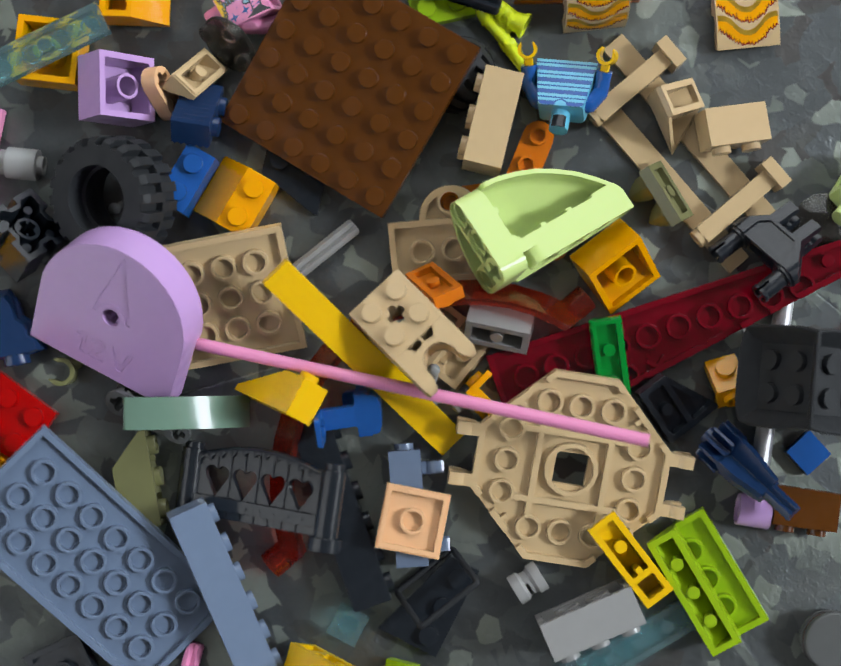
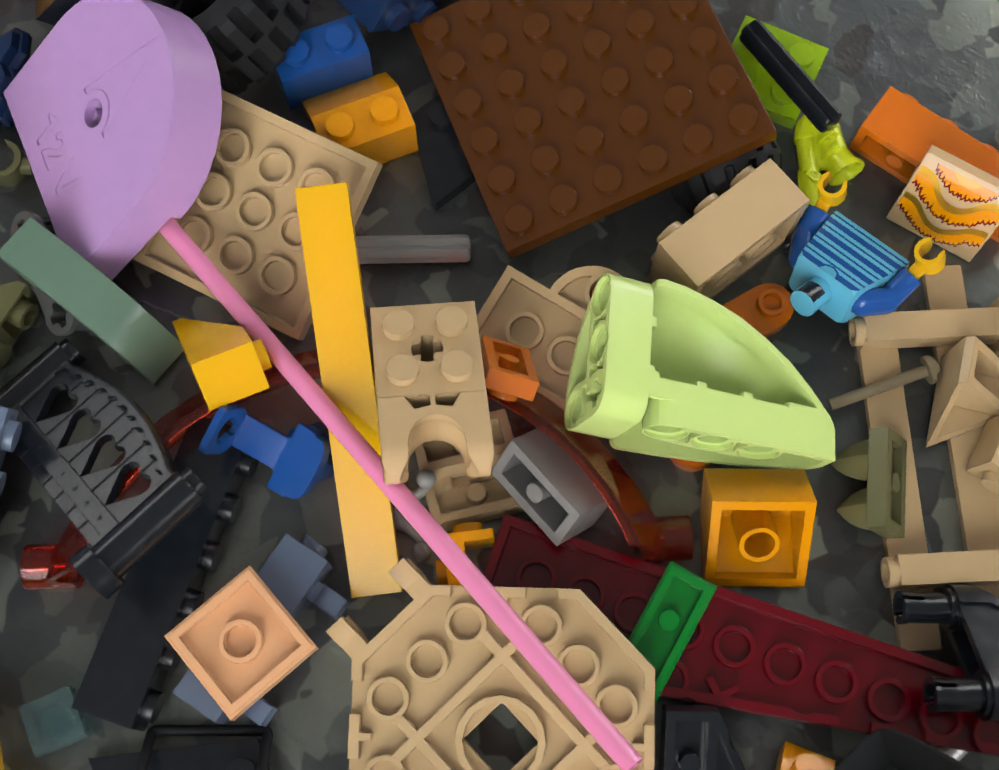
camera: 35 degrees right, 15 degrees down
none -> dark tan piece [827,355,941,411]

